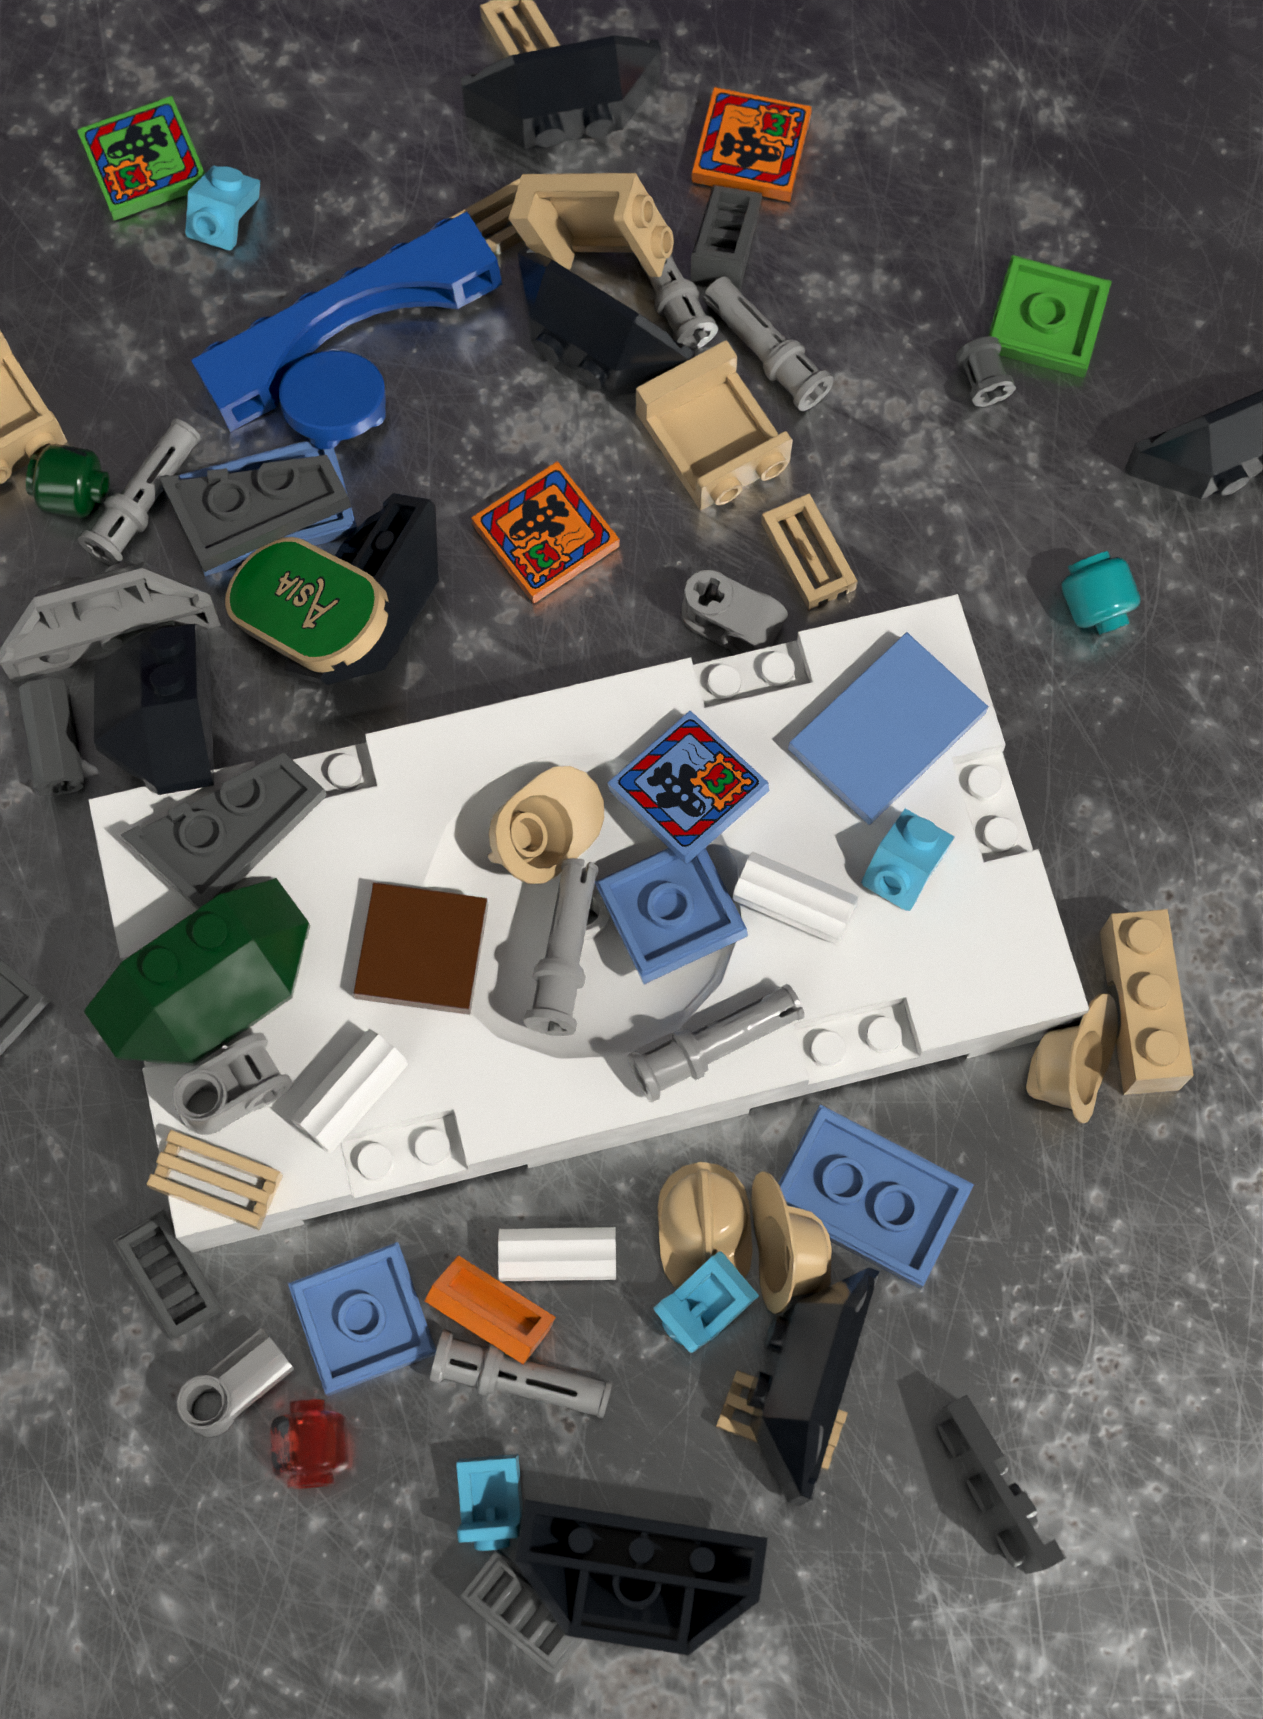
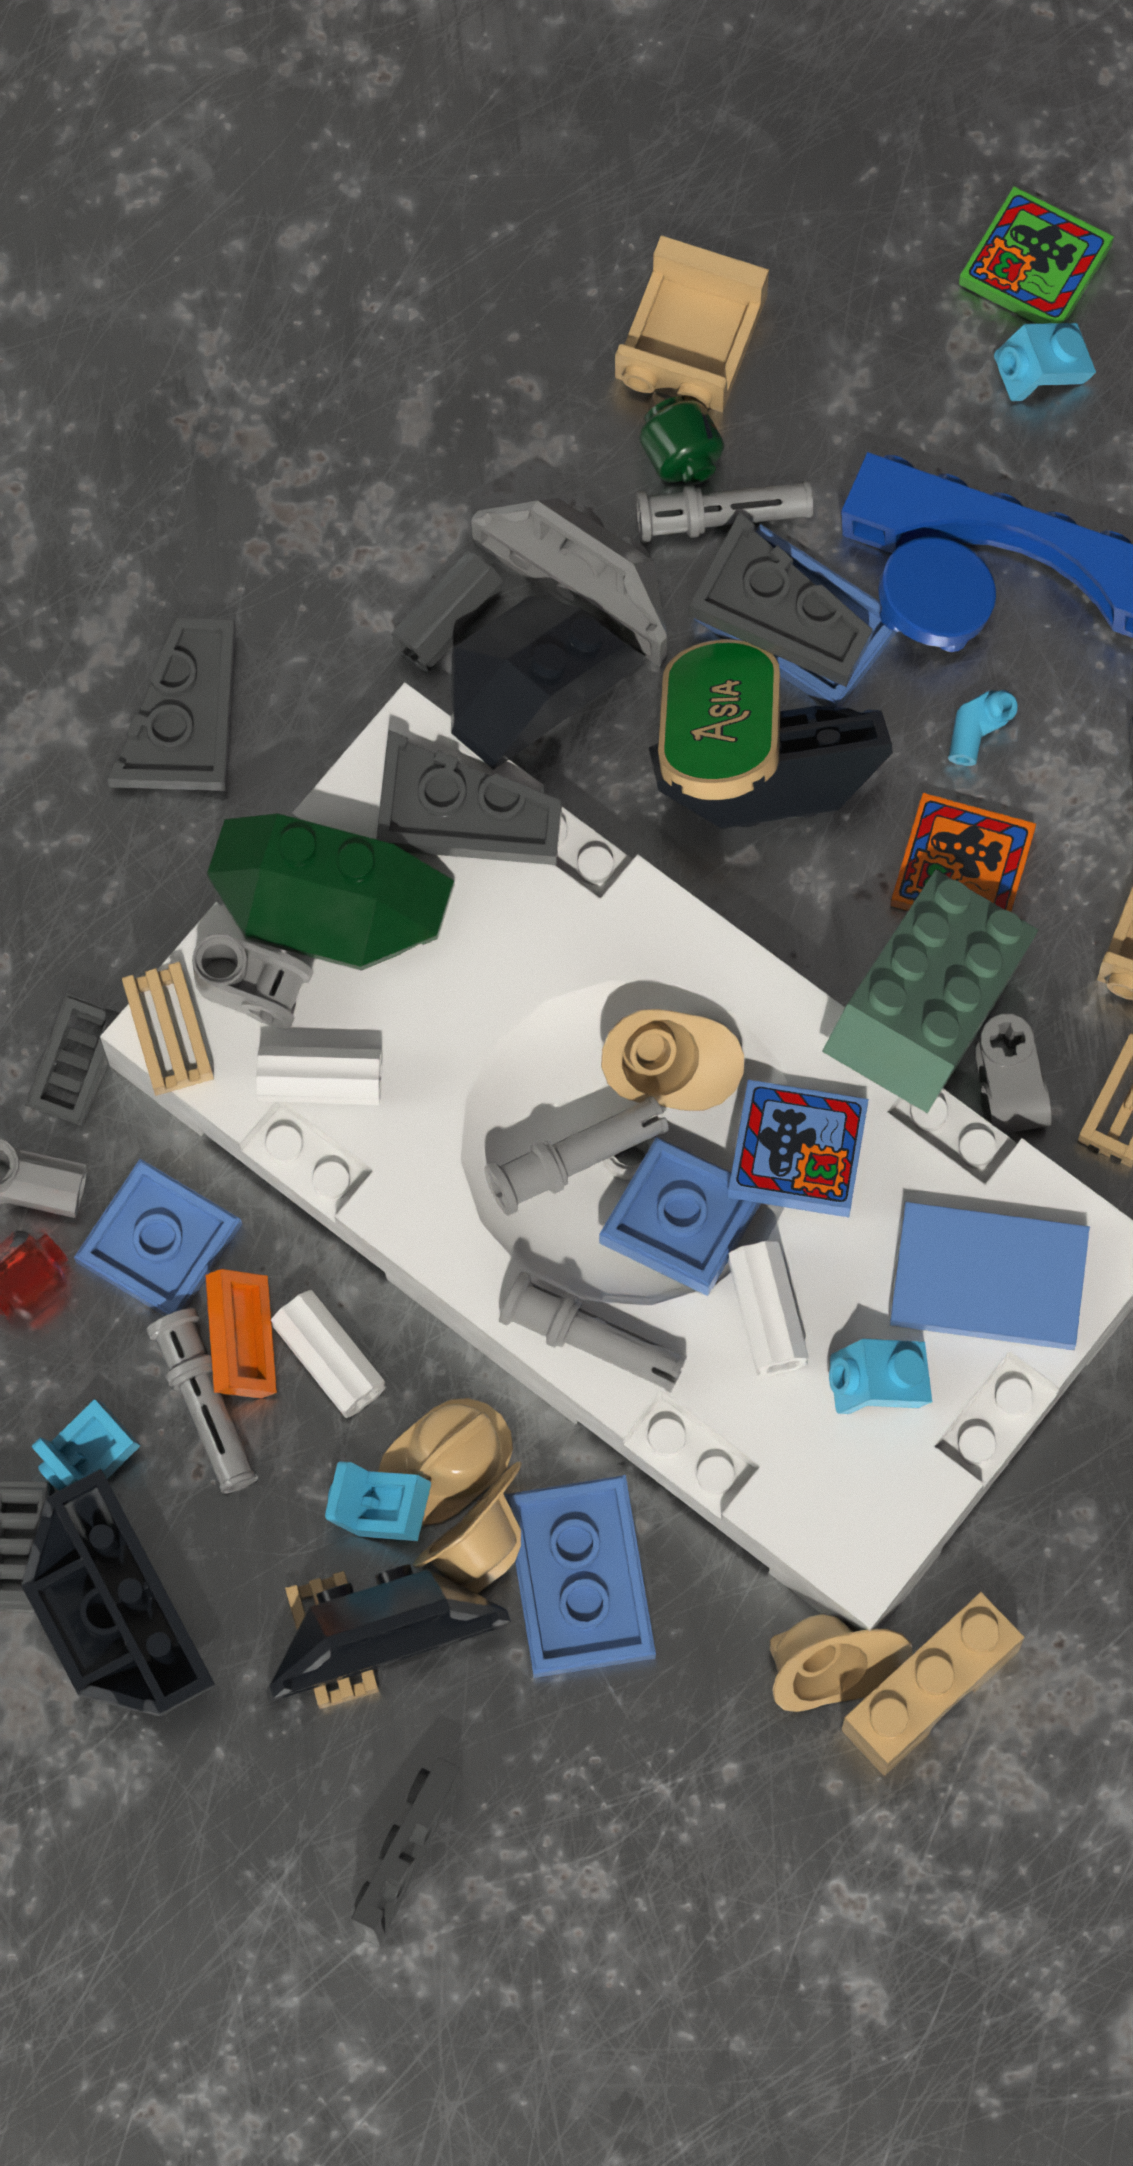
camera: 55 degrees right, 0 degrees up
reddish brown tile [353,883,489,1015] -> none
none -> sand green brick [822,870,1039,1114]
none -> medium azure arm [948,690,1018,766]

